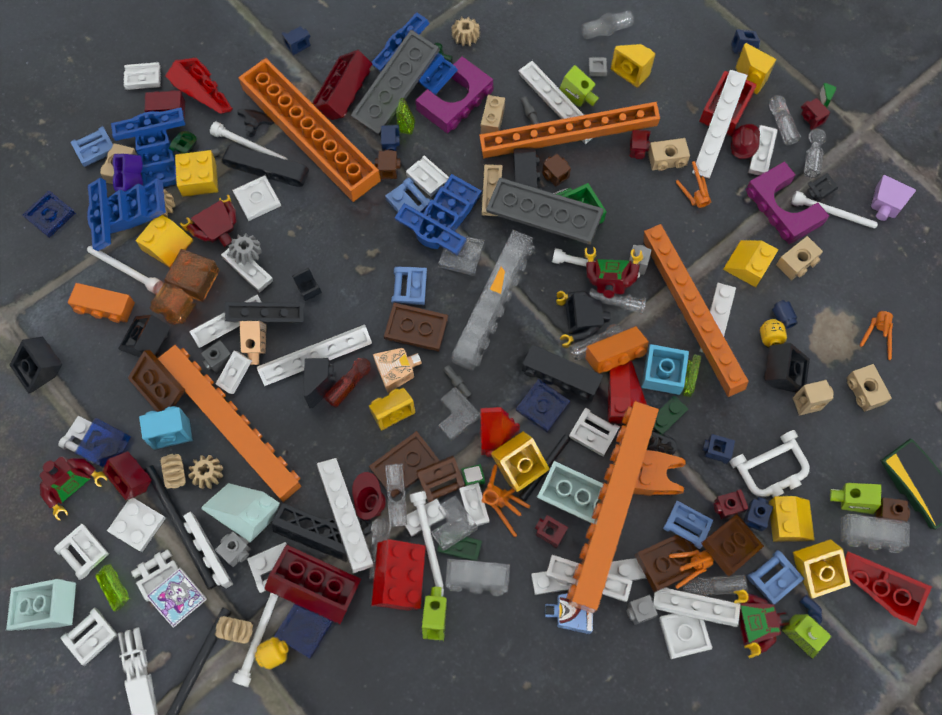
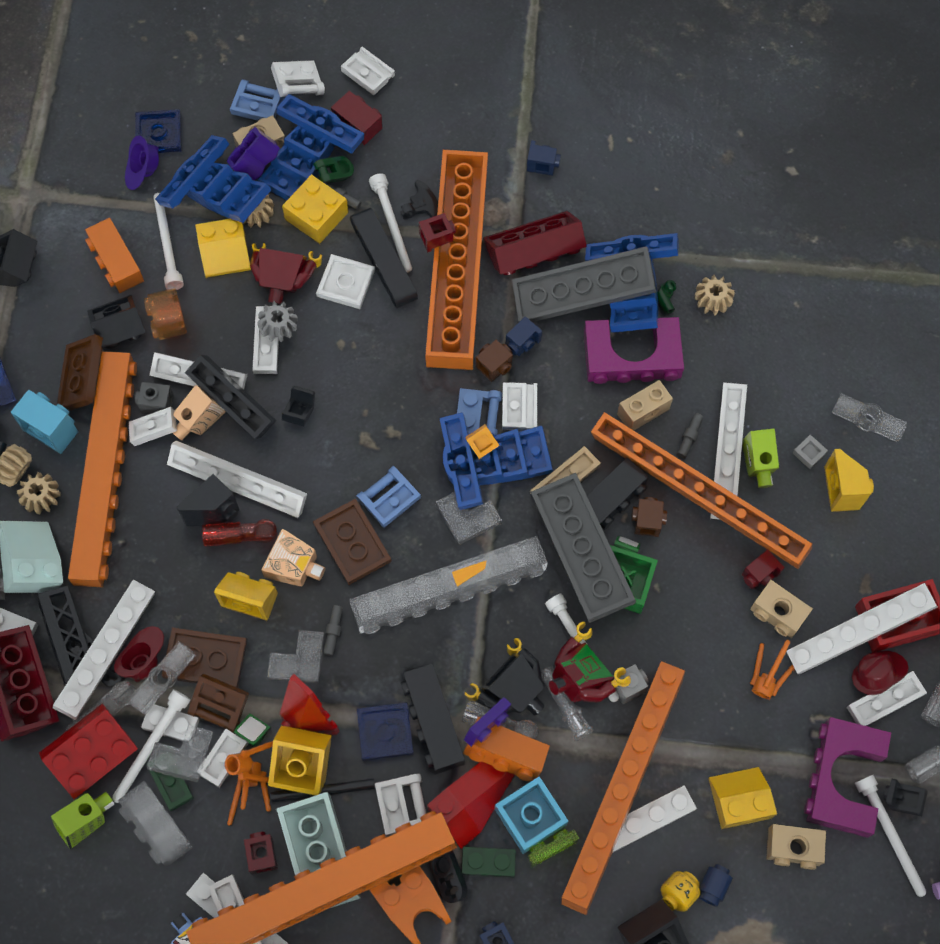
camera: 45 degrees right, 0 degrees up
clear orange brick [164,249,220,302] -> none
red wedge [165,58,232,114] -> none
clear neon green slope [396,98,415,134] -> none
none -> dark purple piece [125,135,159,190]
none -> white plate [271,61,325,97]
none -> dark red brick [419,213,456,253]
none -> dark purple plate [464,697,511,747]
none -> light orange plate [465,424,500,459]

